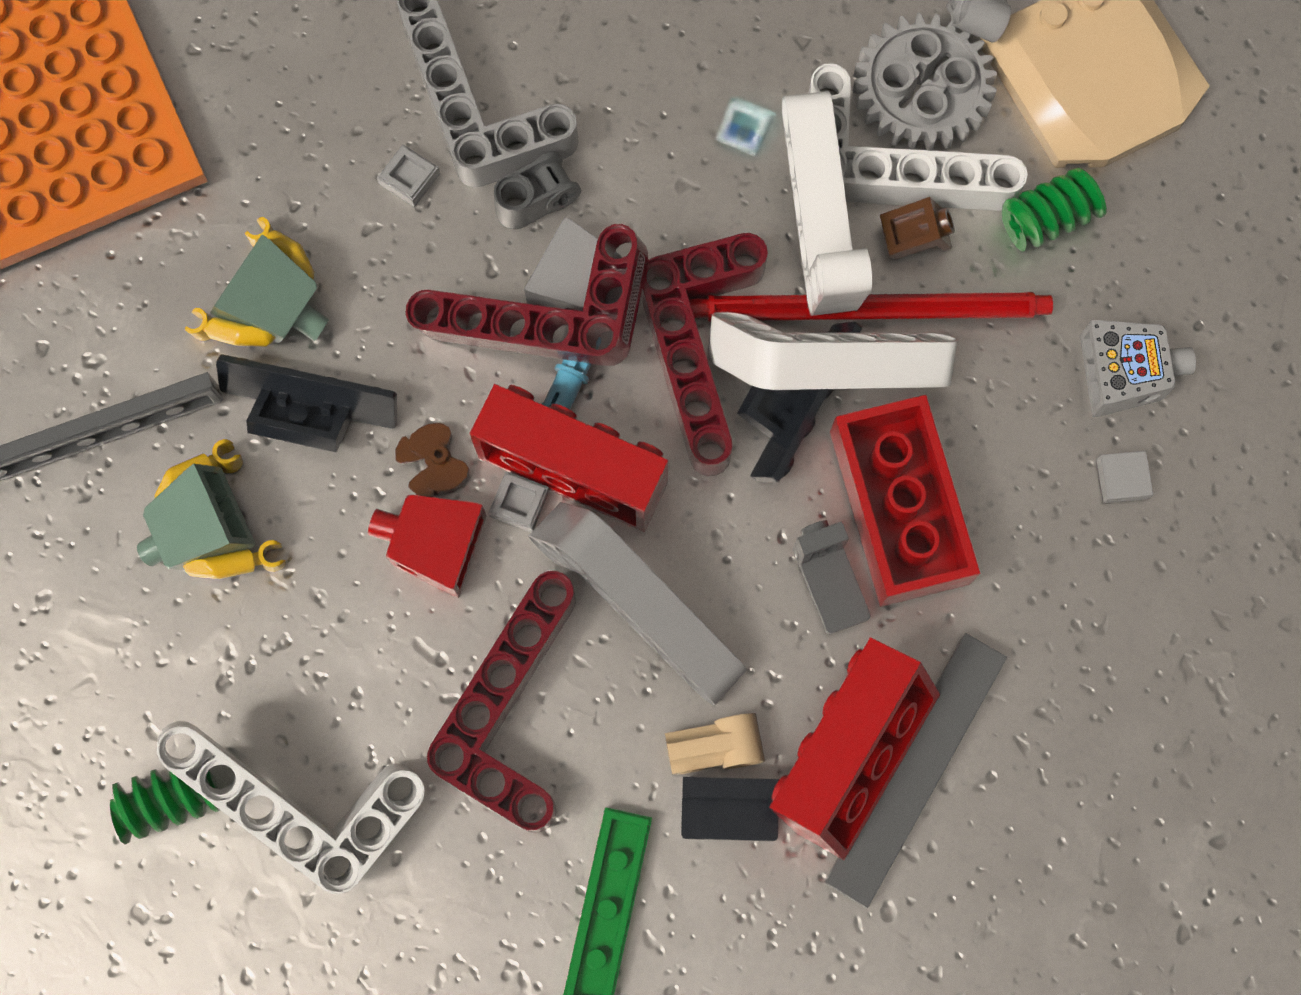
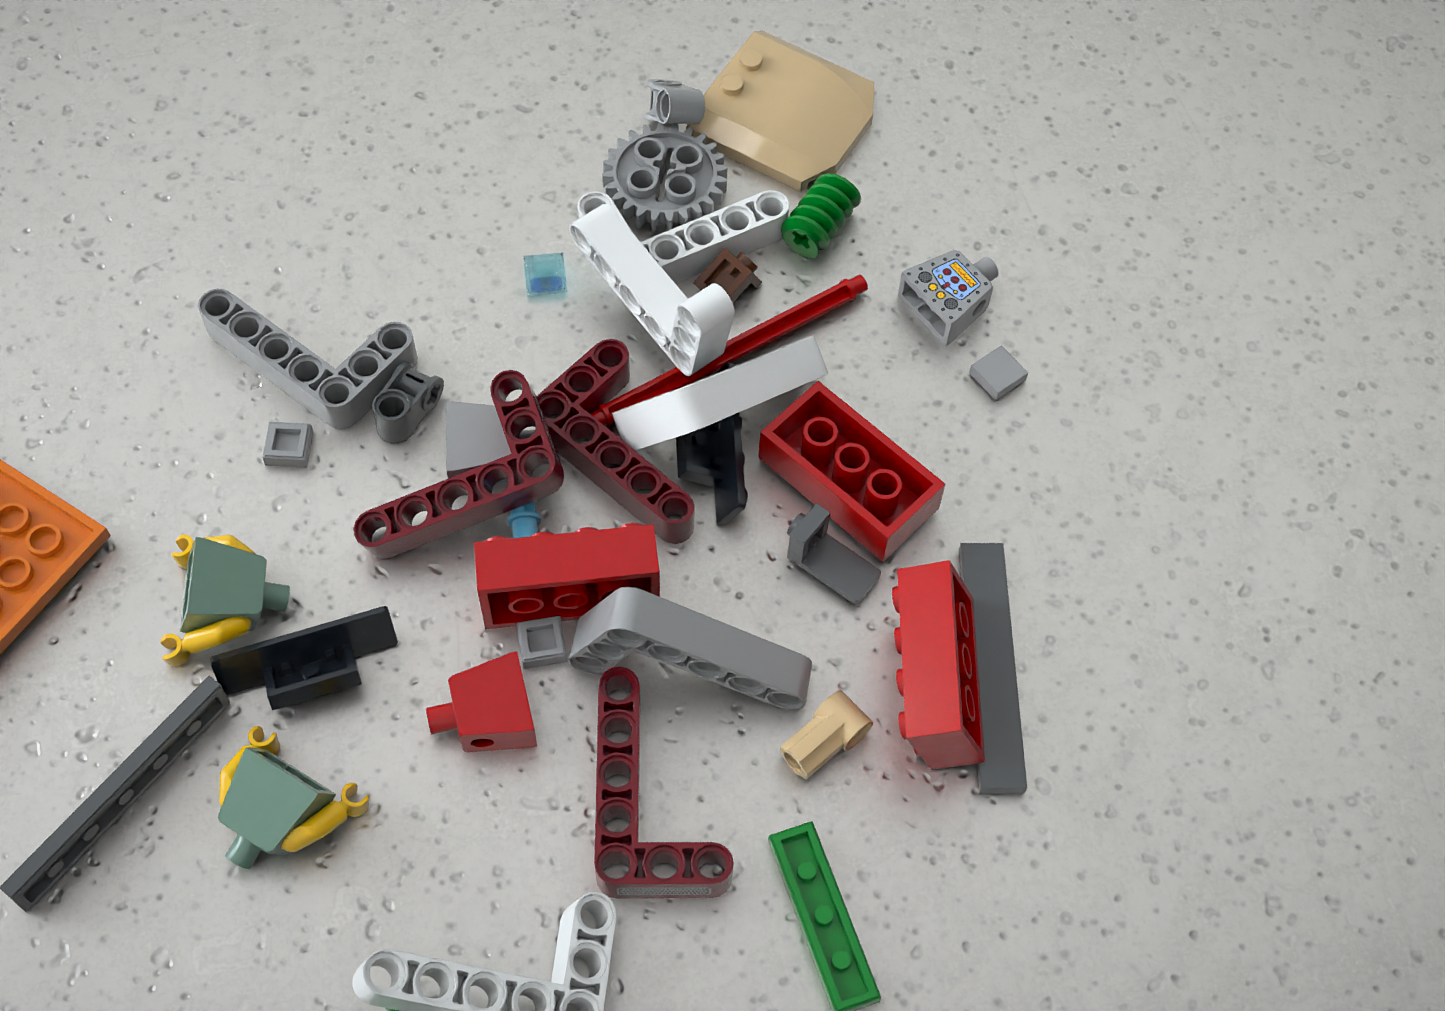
camera: 35 degrees left, 15 degrees down
reddish brown piece [395,423,470,497] -> none
black panel [681,777,780,841] -> none

